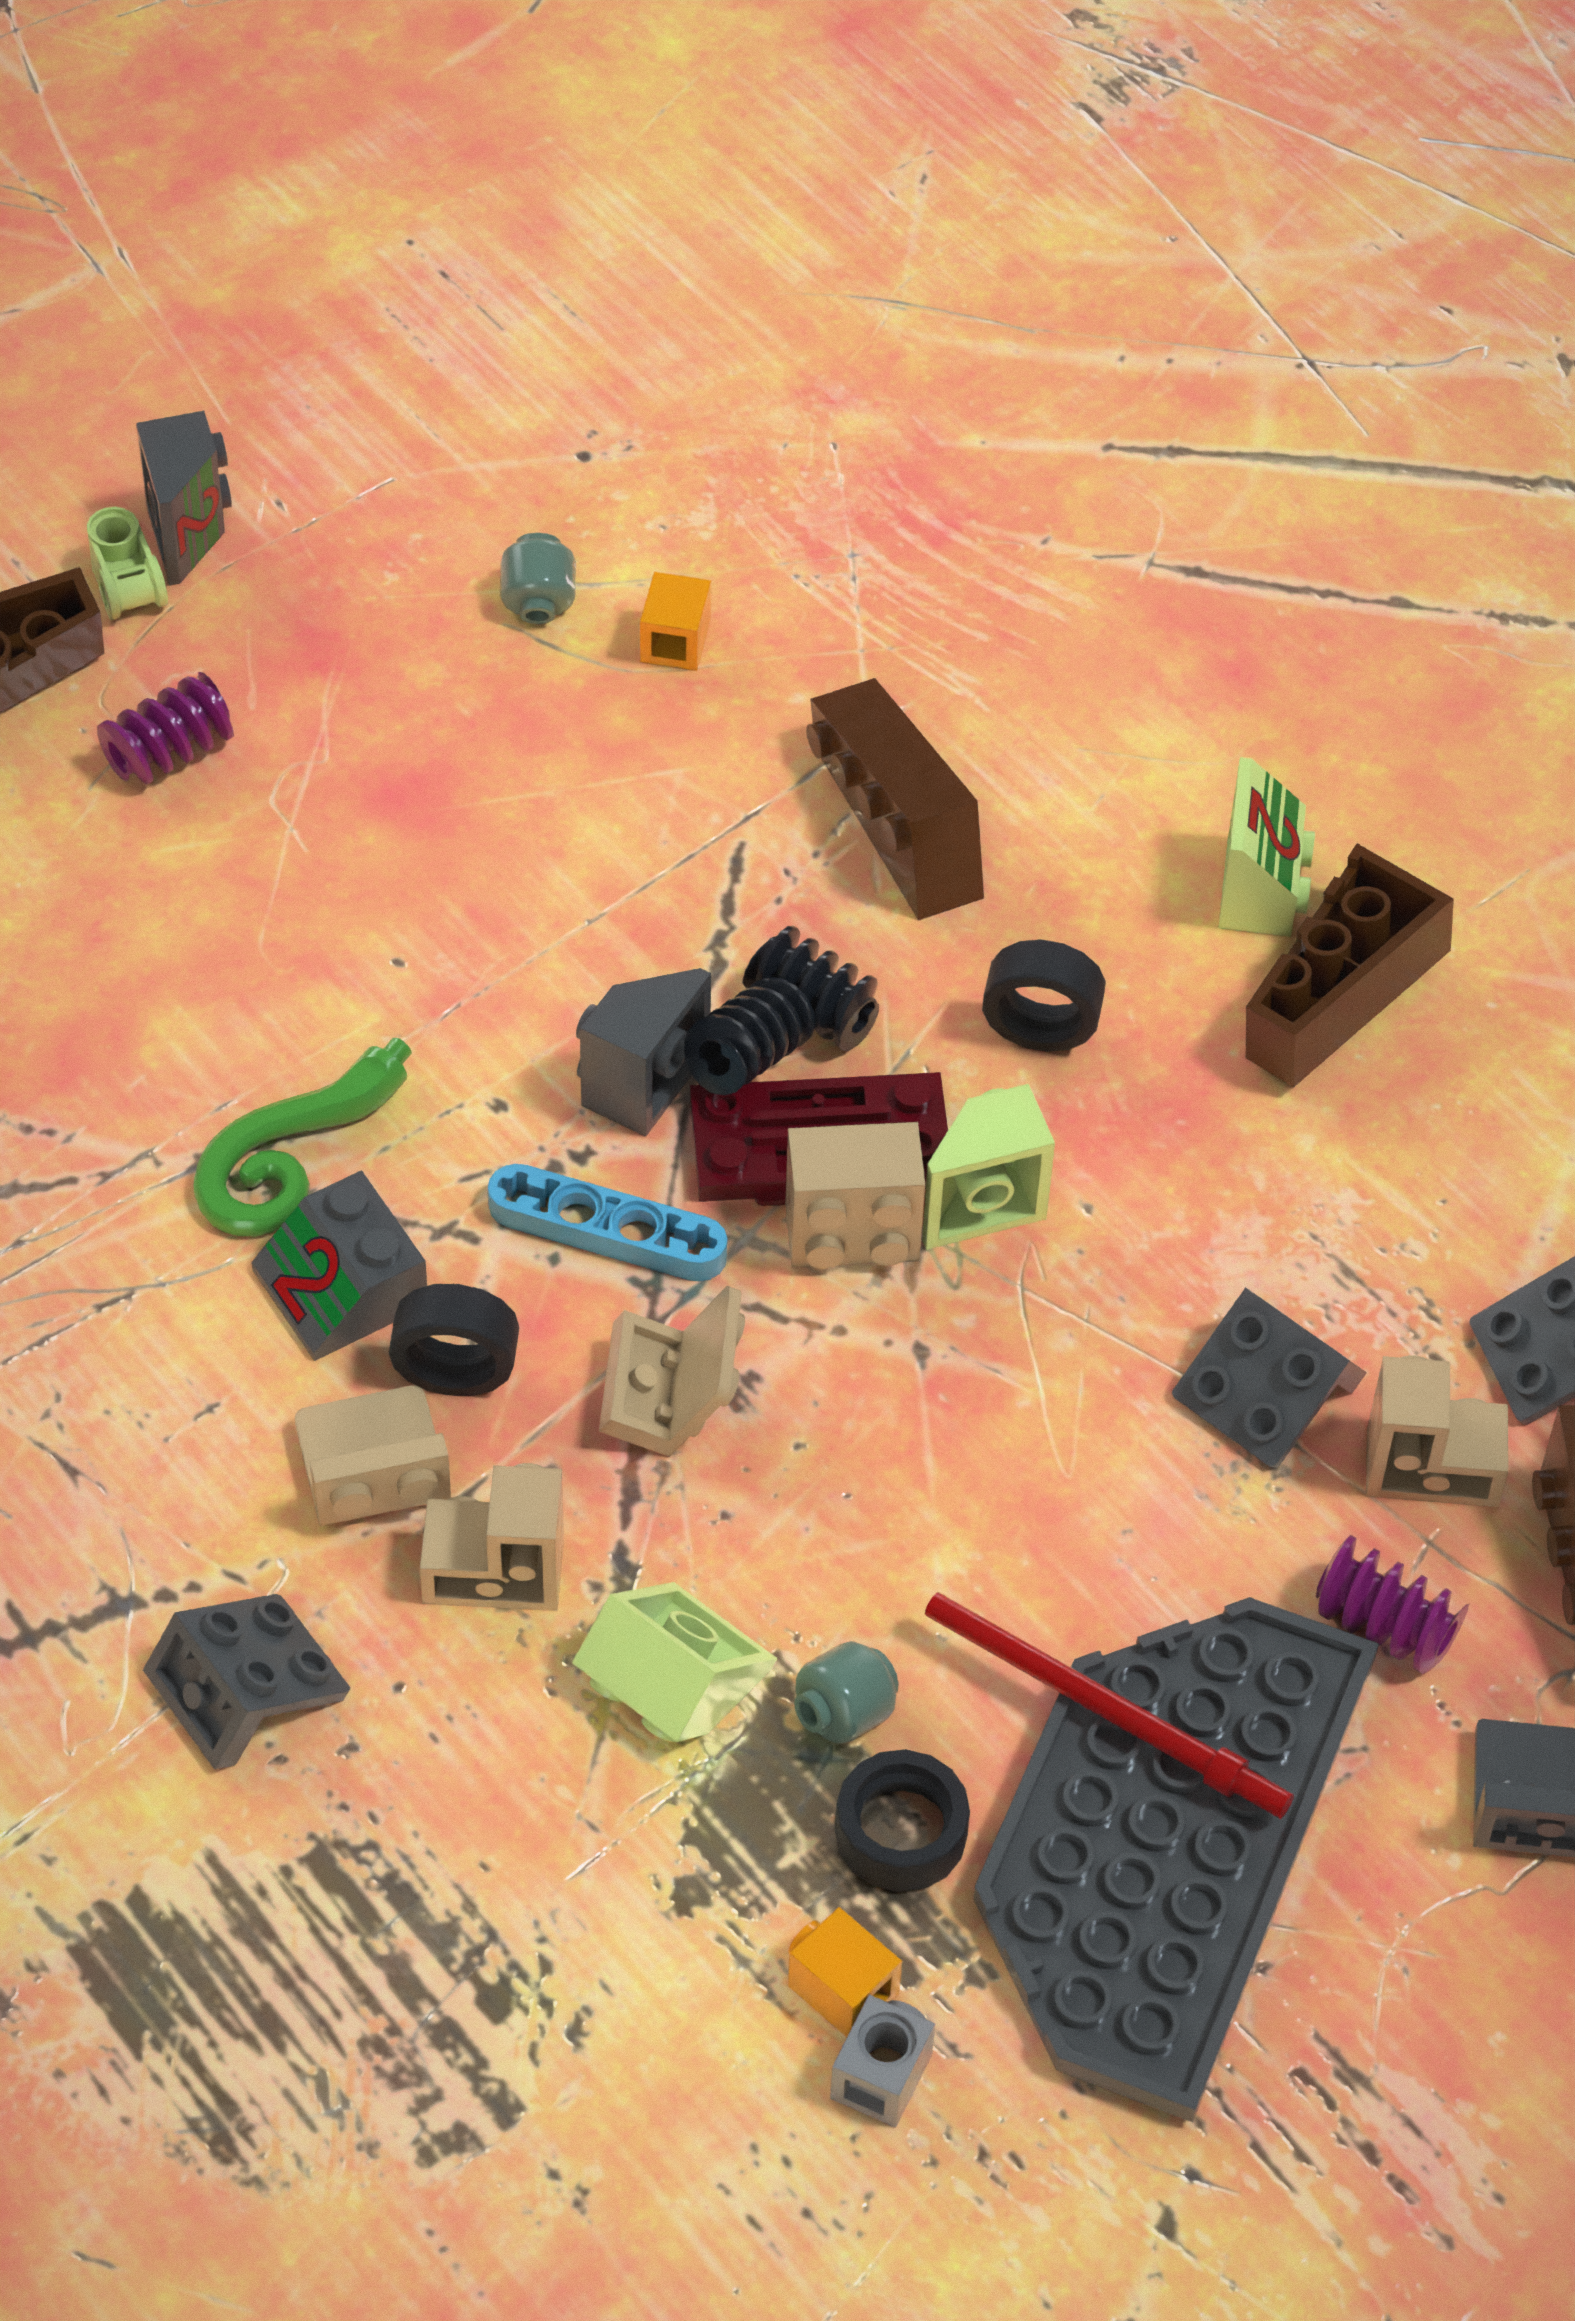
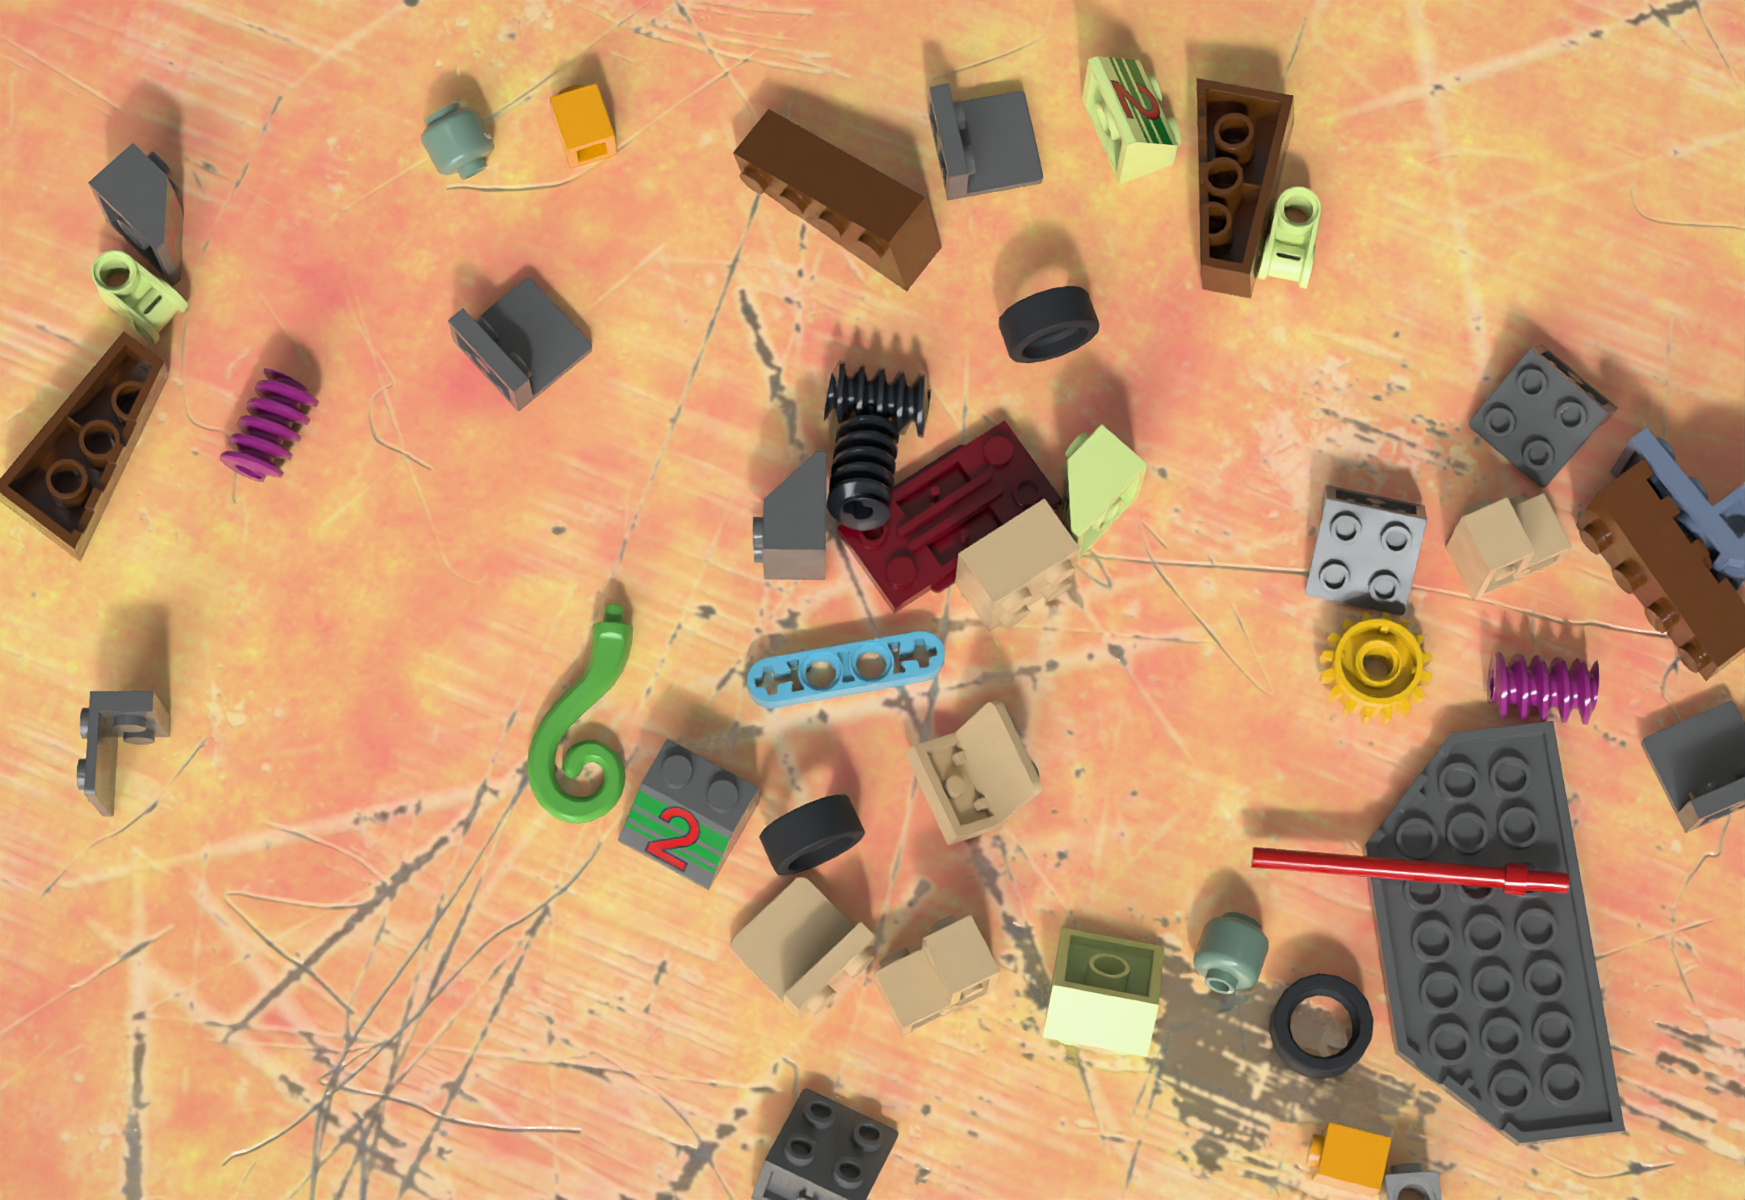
camera: 30 degrees left, 20 degrees up
none -> dark grey bracket [448,278,592,412]
none -> dark grey bracket [928,83,1043,201]
none -> yellowish green piece [1257,187,1321,289]
none -> yellow gear [1319,612,1433,725]

